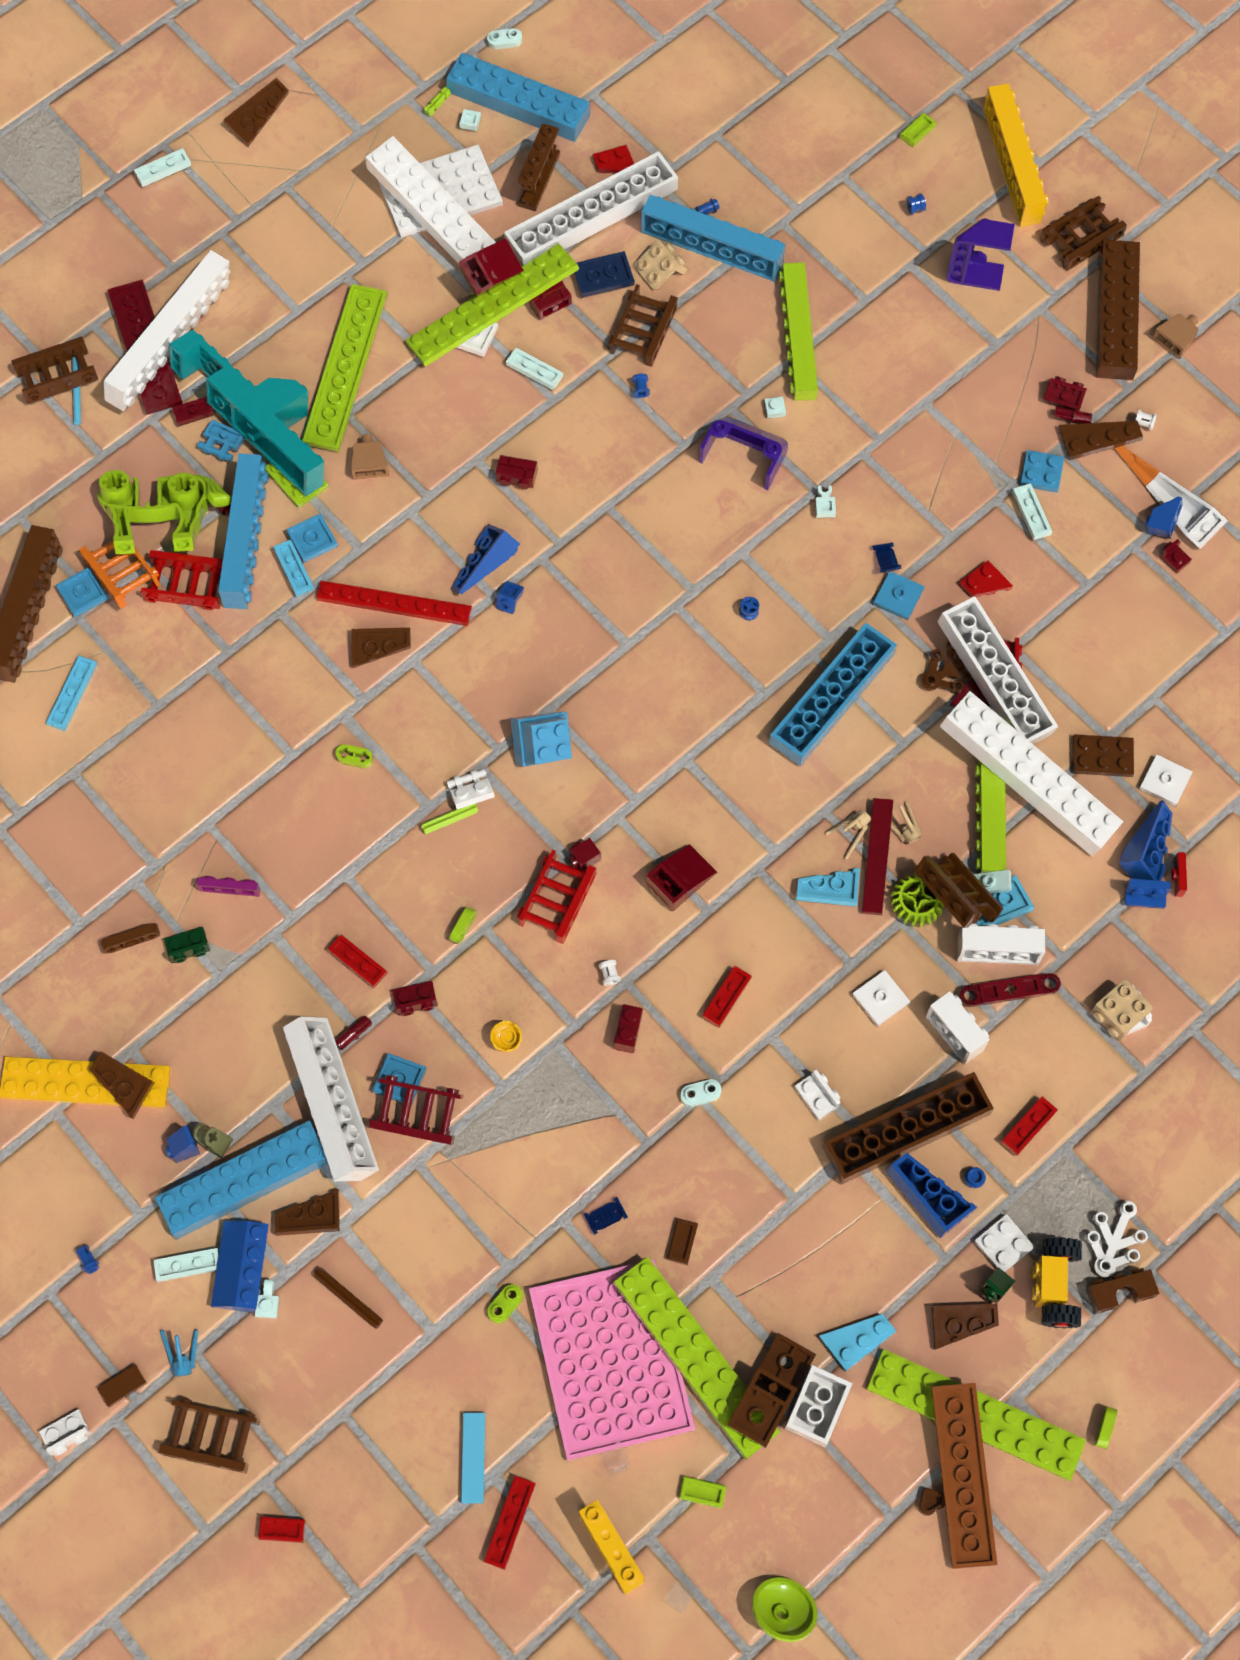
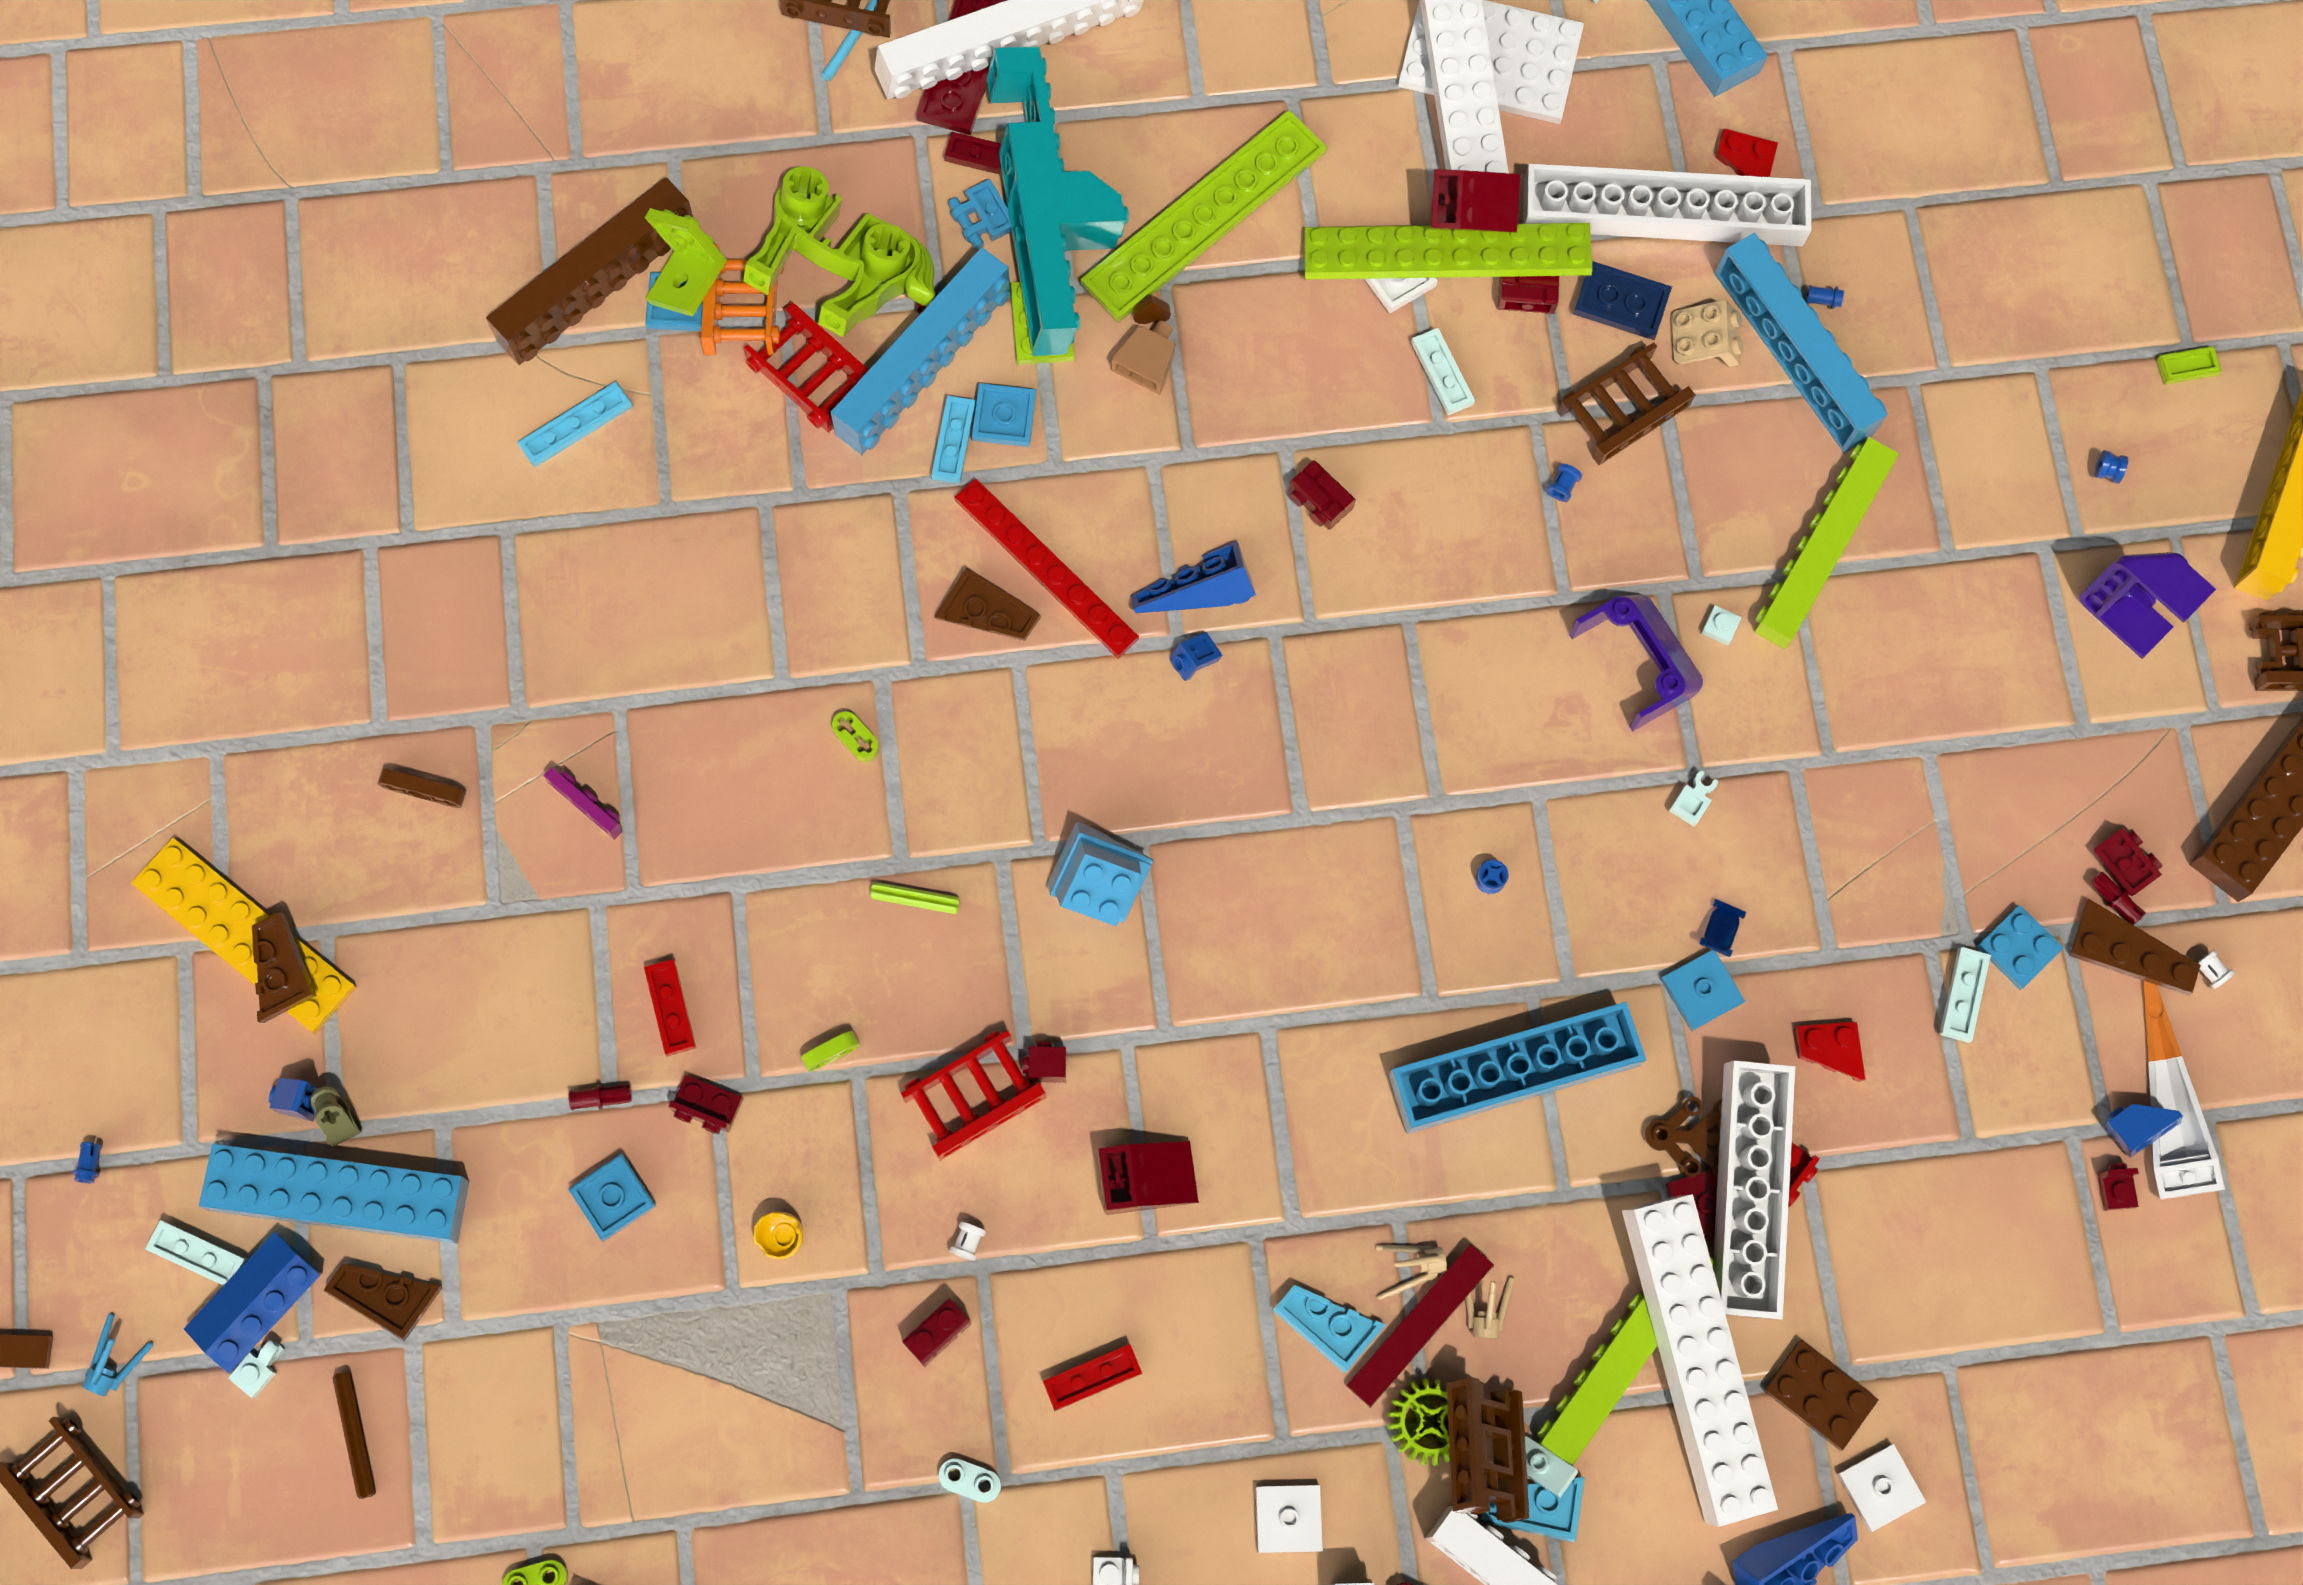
camera: 30 degrees right, 5 degrees up
dark green bracket [164,927,211,963] -> none
white brick [283,1016,379,1182] -> none
dark red fence [369,1075,464,1145] -> none
white plate [446,769,495,809] -> none
reddish brown fence [518,123,560,212] -> none
clear blue piece [584,1197,628,1235] -> none
none -> lime bracket [644,208,727,317]
none -> reddish brown tile [1133,295,1171,324]

